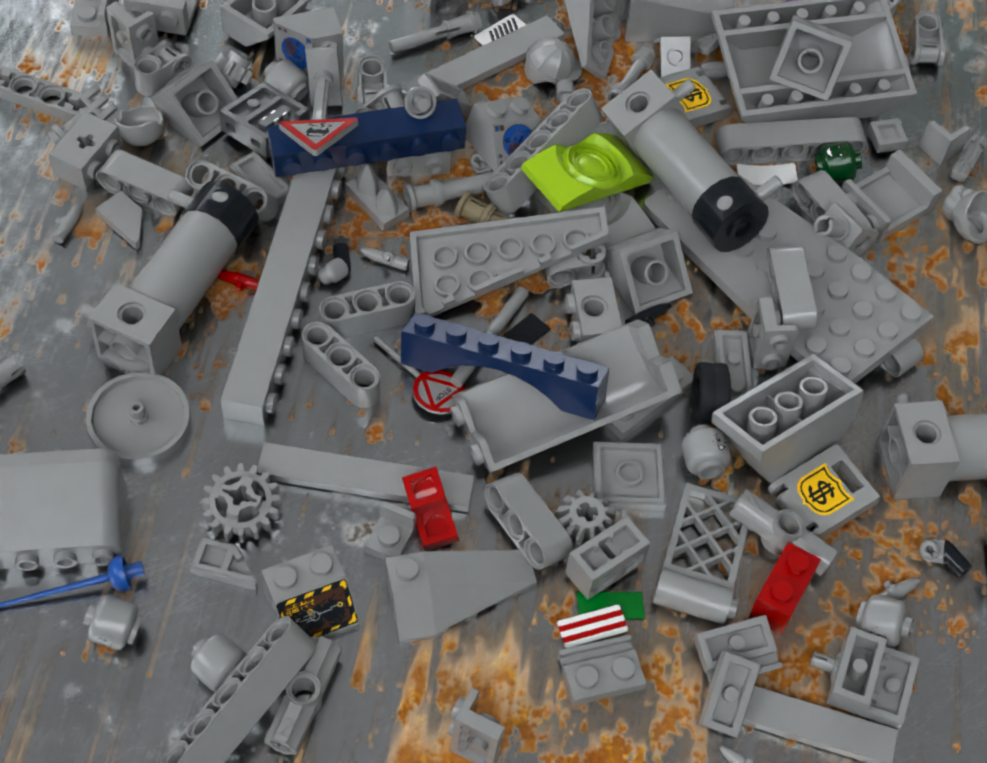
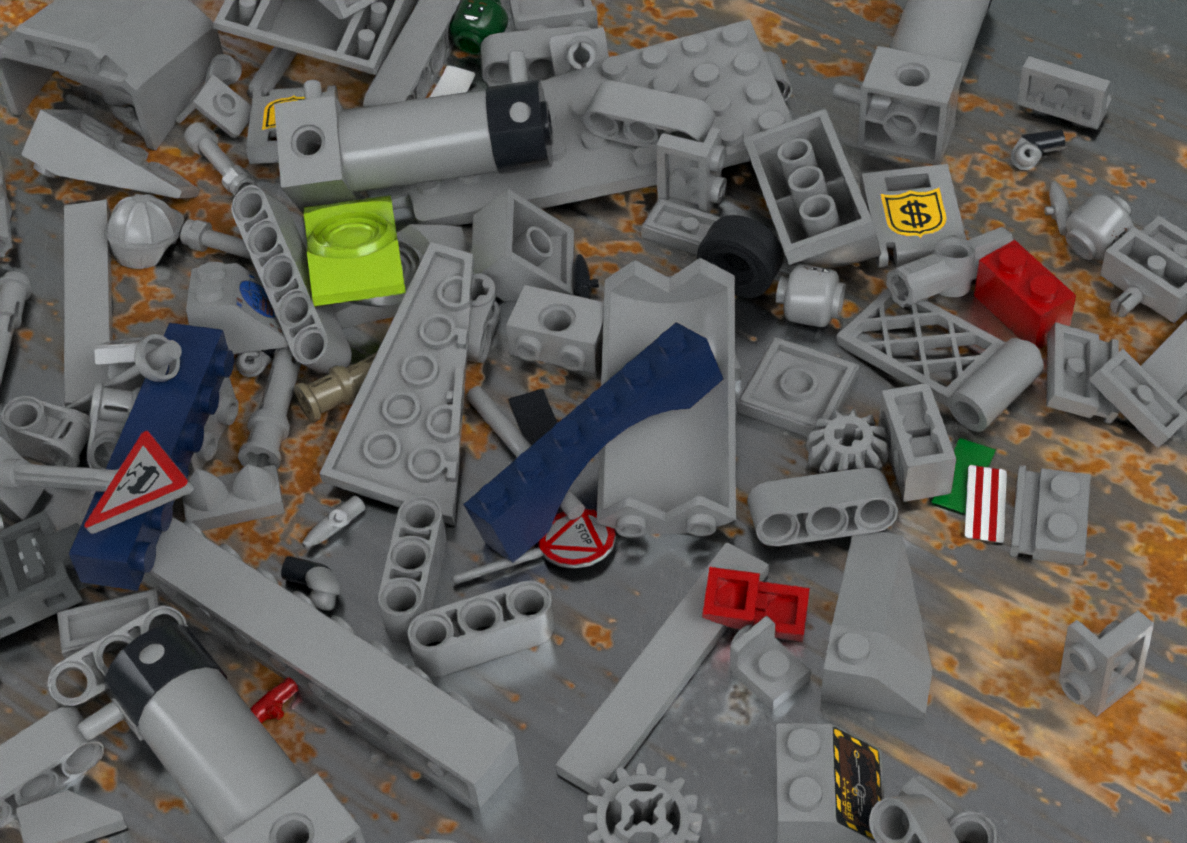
camera: 55 degrees left, 5 degrees down
white sticker [474,14,526,46] -> none

